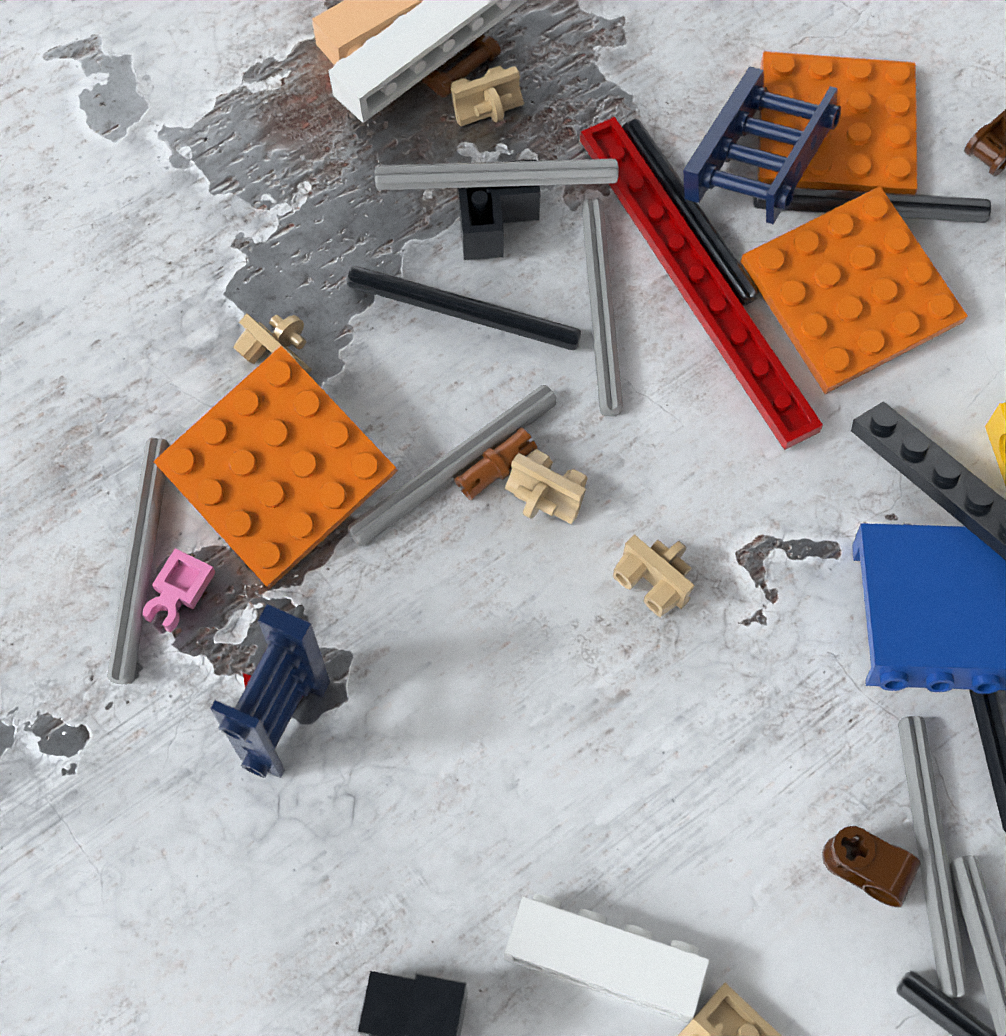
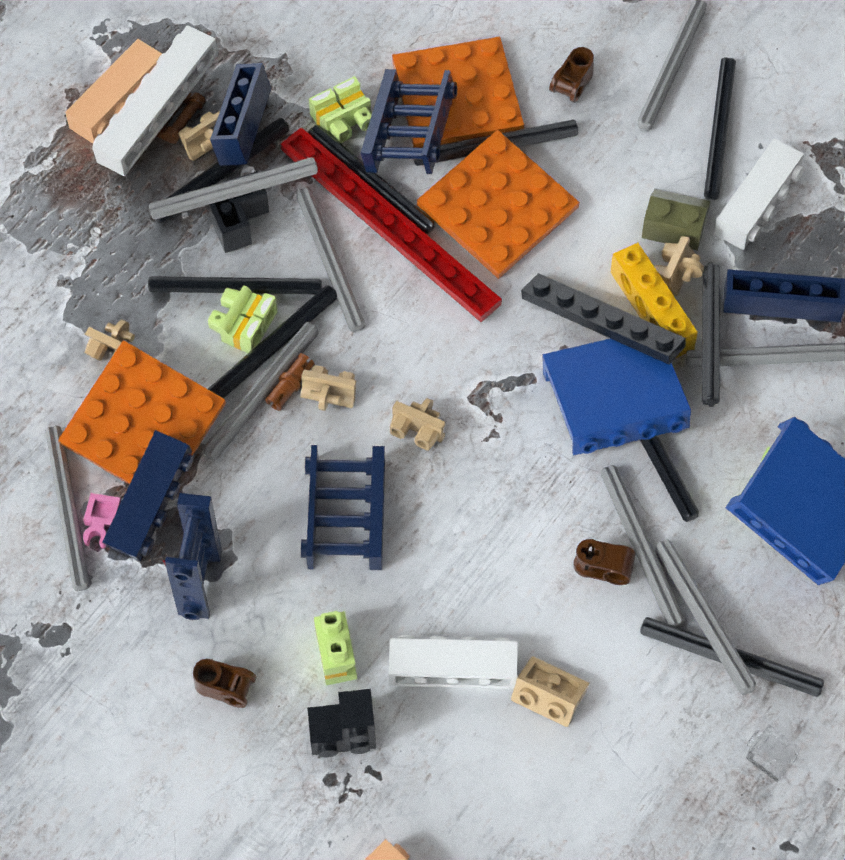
camera: 15 degrees left, 5 degrees down
none -> dark blue brick [102,430,194,561]
none -> black axle [156,118,289,223]
none -> reddish brown piece [193,658,257,708]
none -> yellowish green hips [208,285,278,353]
none -> black axle [208,285,337,398]
none -> dark blue brick [210,63,272,165]
none -> dark blue fence [301,445,385,570]
none -> yellowish green hips [309,76,372,143]
none -> yellowish green hips [314,611,357,685]

